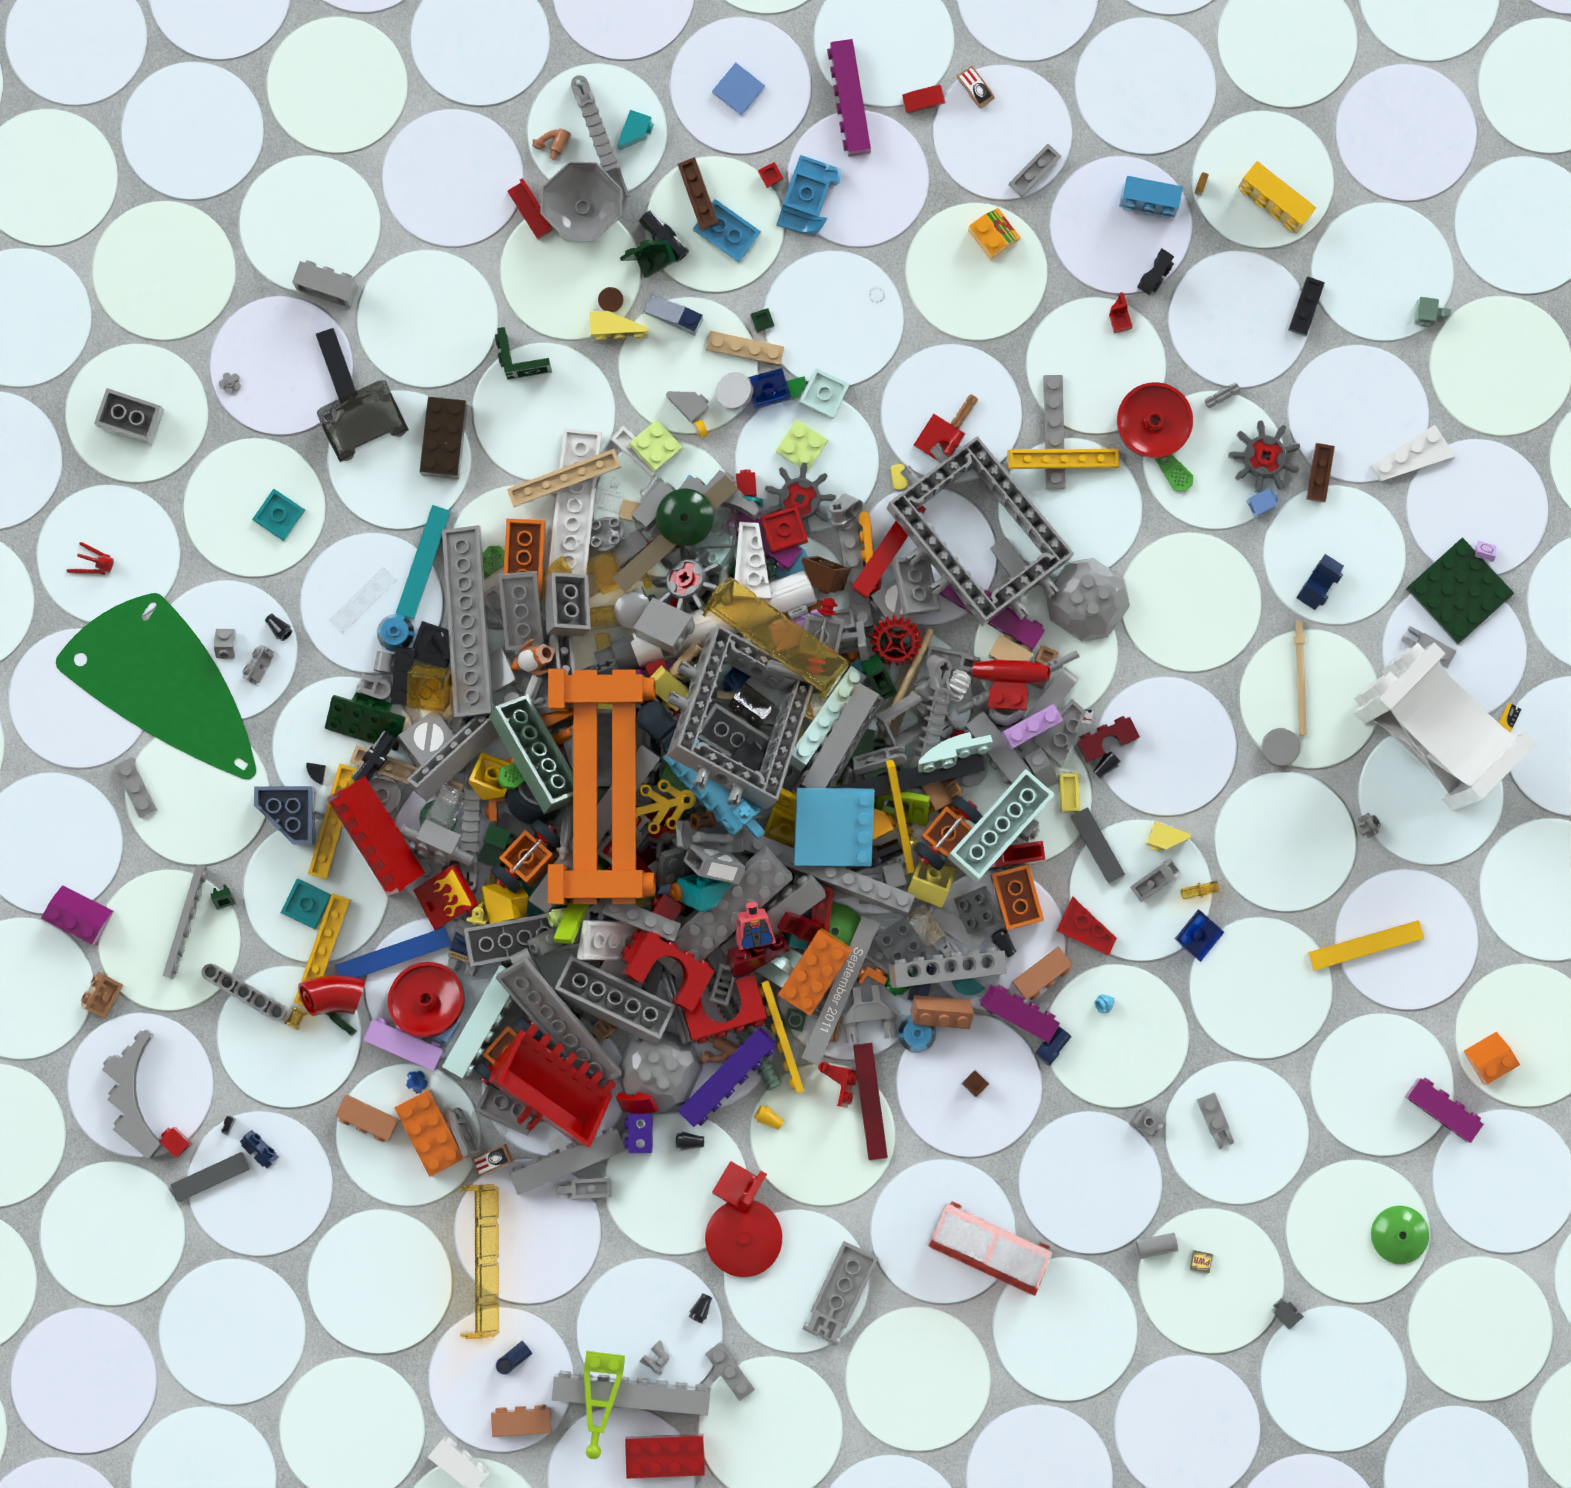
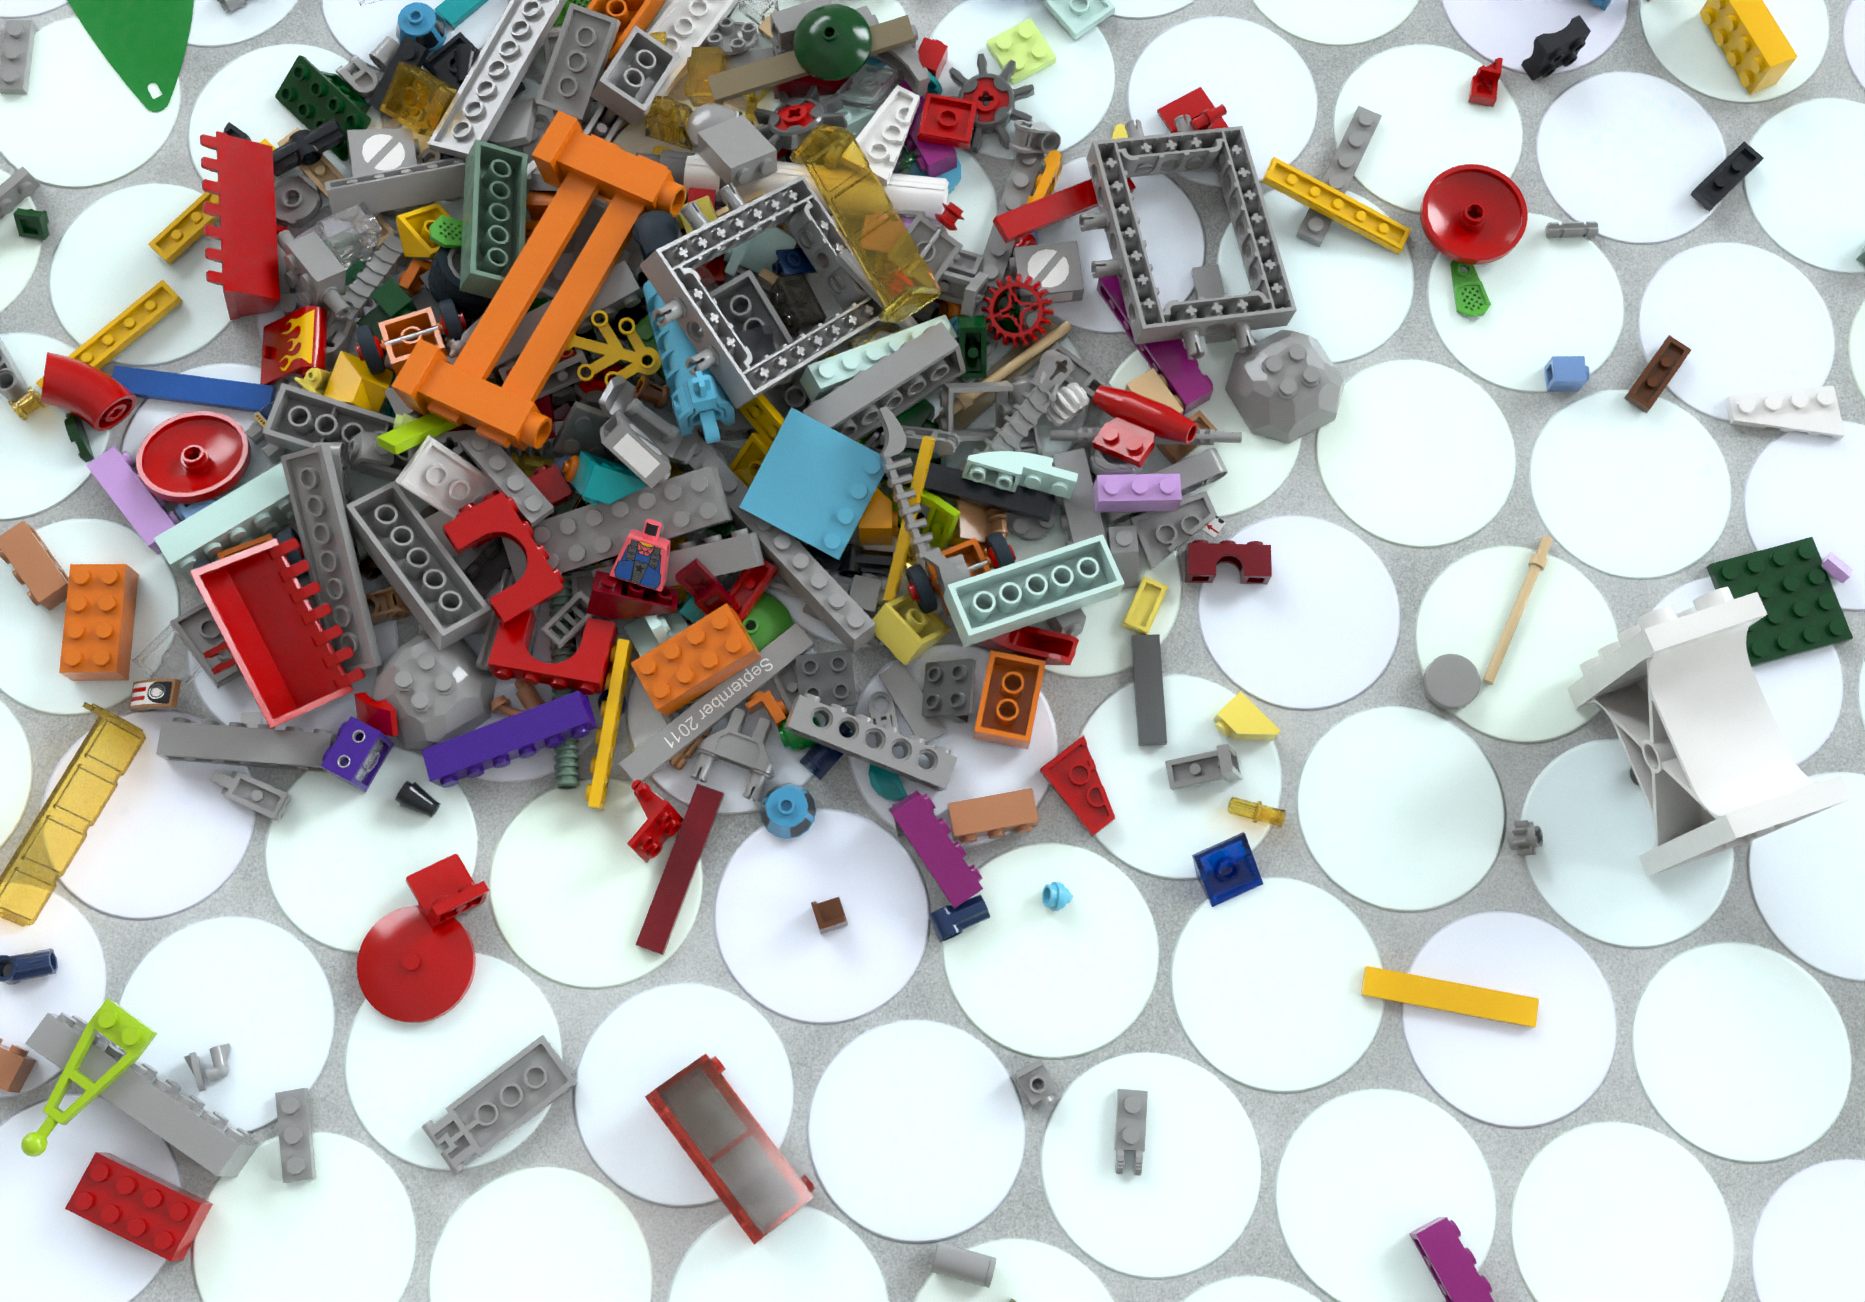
camera: 30 degrees right, 10 degrees down
sand blue brick [254,786,315,845] -> none
teal tile [280,878,331,930] -> none
blue plant [406,1070,428,1094] -> none
light grey hinge [444,1108,481,1158] -> none
nougat animal [511,638,555,675] -> none
black cone [689,1293,712,1324] -> none
yellow cone [754,1105,784,1130] -> none
dark green tile [784,1008,807,1032] -> none
reddish brown slope [802,555,851,594] -> none
light grey tile [892,557,941,616] -> none
clear tile [902,904,946,957] -> none
nougat brick [910,995,974,1029] -> none
medium nougat axle [951,394,978,429] -> none
black cone [990,928,1017,958] -> none
black cone [1093,751,1121,779] -> none
dark grey gear [1228,420,1300,493] -> none
dark blue brick [1296,554,1344,610] -> none
orange slope [1463,1031,1520,1084] -> none
none -> light grey piece [876,406,971,594]

